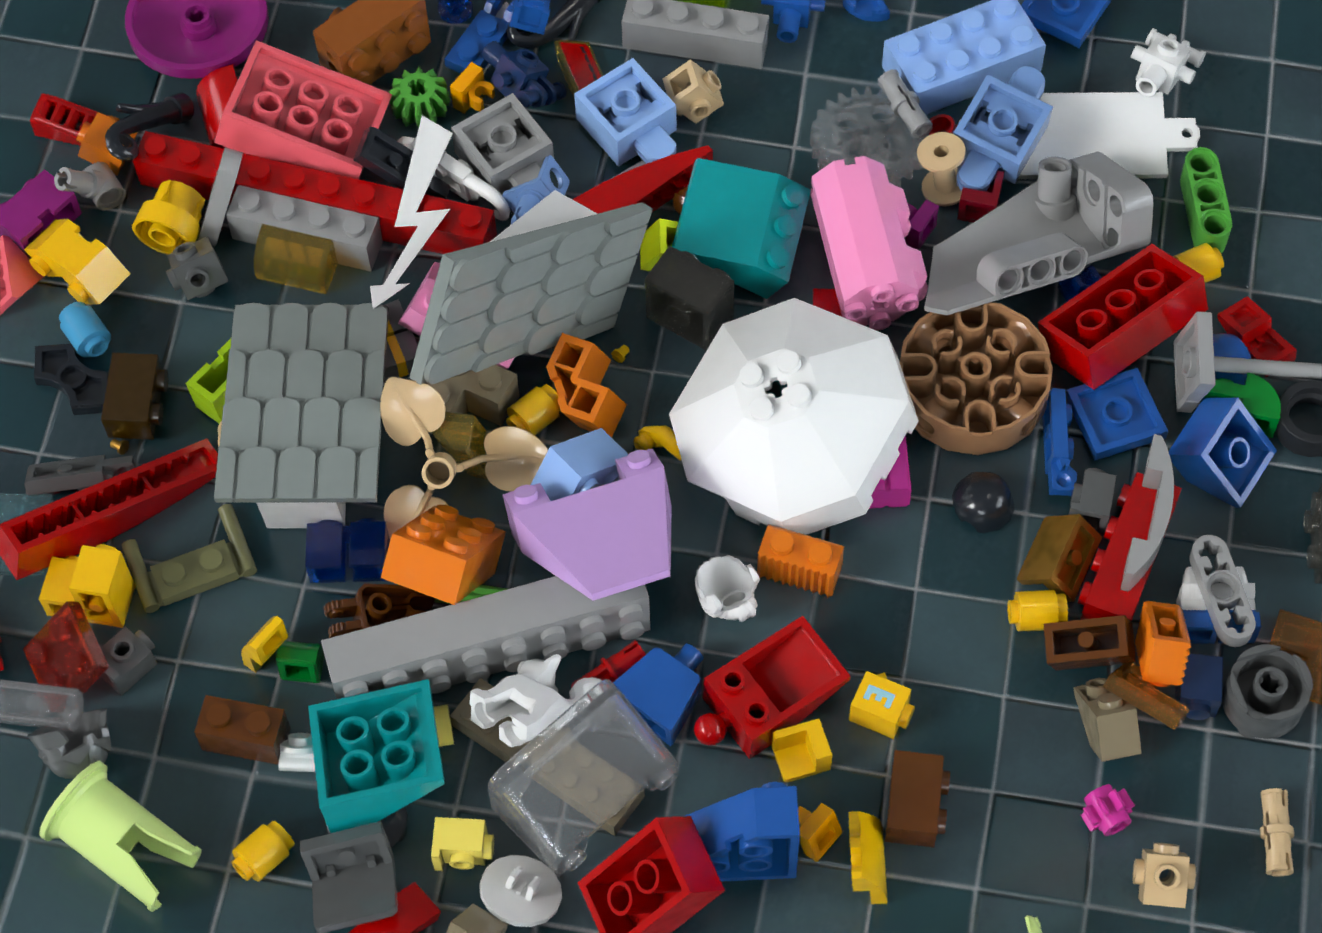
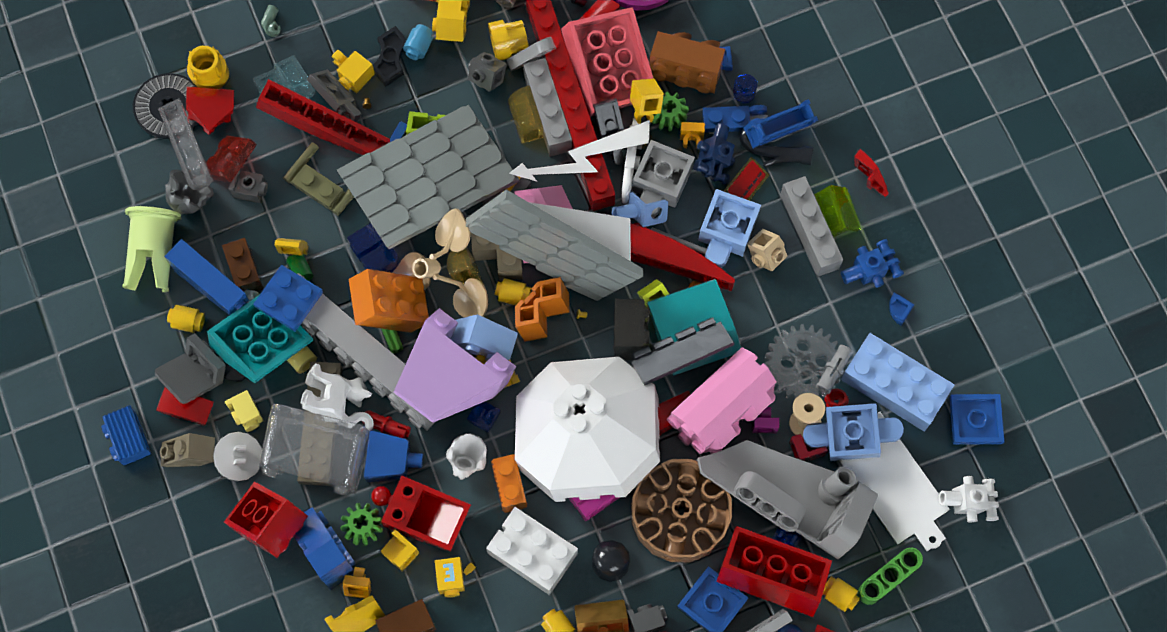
camera: 55 degrees right, 10 degrees up
yellow brick [39,544,136,628] -> none
dark brown brick [101,353,169,440] -> none
reddish brown hinge [323,583,435,638] -> none
yellow arm [633,425,681,461] -> none
blue hinge [1042,388,1077,496] -> none
none -> blue slope [164,239,249,316]
none -> blue plate [253,265,323,332]
none -> yellow brick [331,50,375,93]
none -> bright green gear [340,503,383,546]
none -> blue tile [390,121,407,142]
none -> clear blue tile [467,402,501,433]
none -> white piece [486,507,578,595]
none -> yellow brick [630,78,664,124]
none -> windscreen [632,317,734,386]

